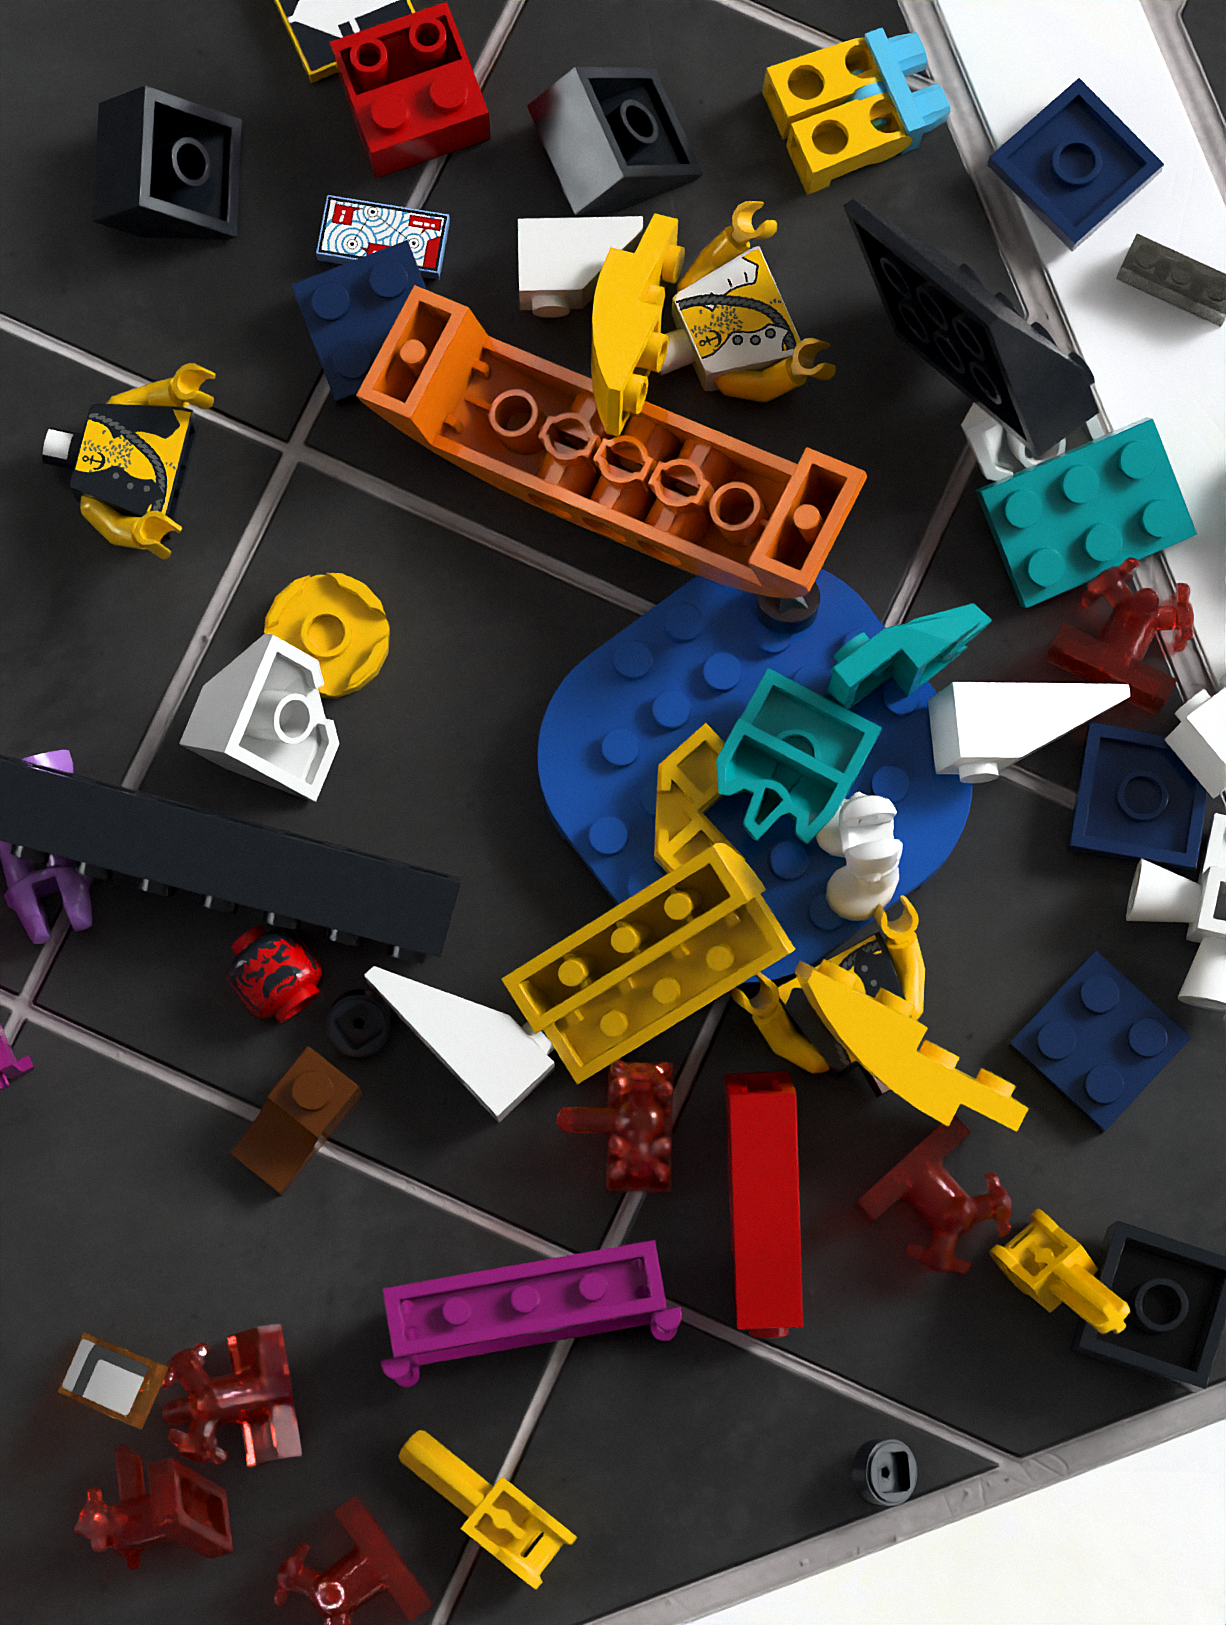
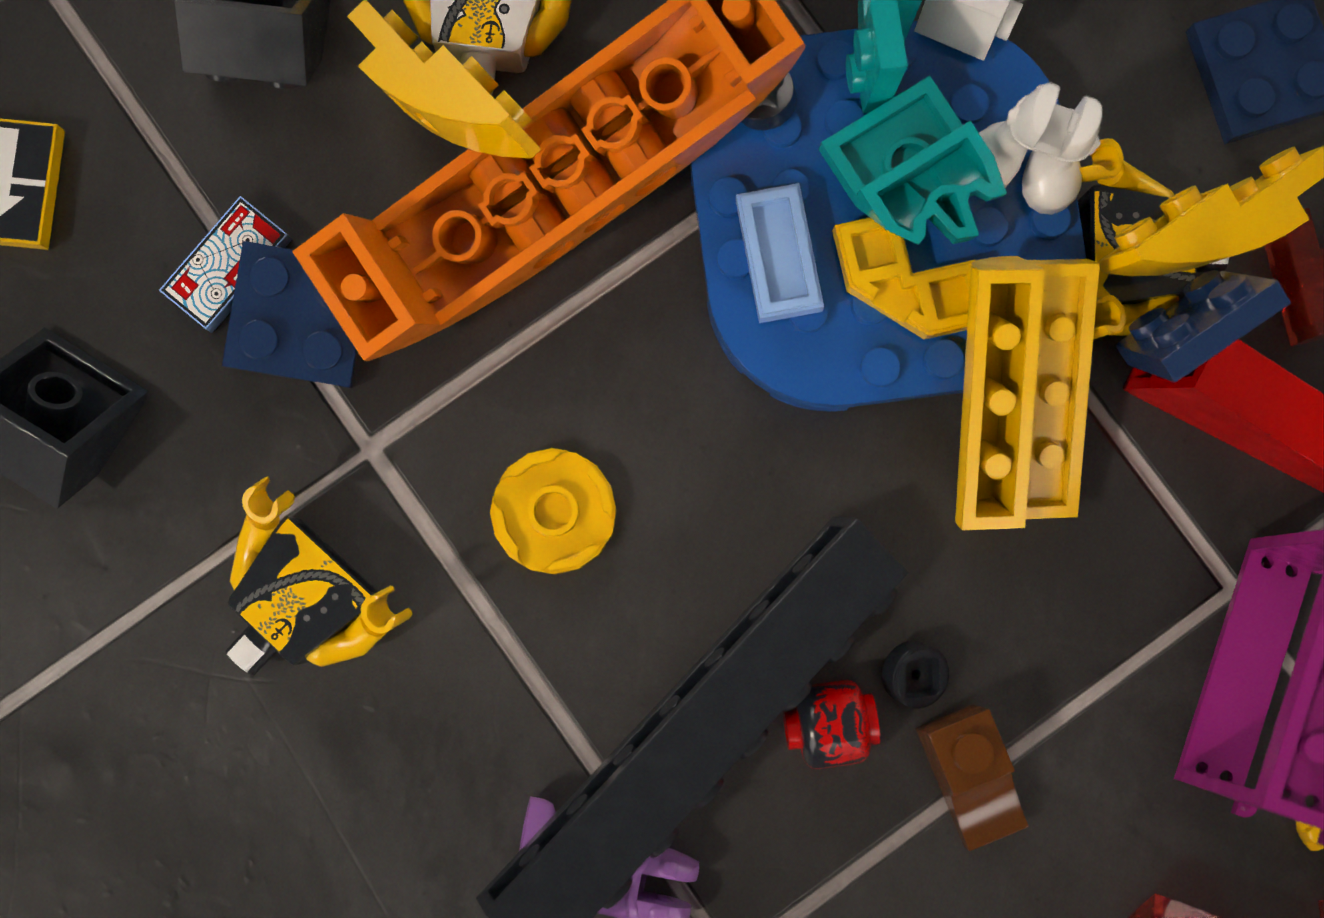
camera: 60 degrees left, 5 degrees up
white slope [179,633,339,802] -> none
red slope [330,2,491,179] -> none
white slope [364,966,555,1123] -> none
white slope [518,216,643,318] -> none
clear red piece [556,1060,673,1194] -> none
none -> light blue tile [736,183,824,323]
none -> dark blue plate [1115,270,1291,382]

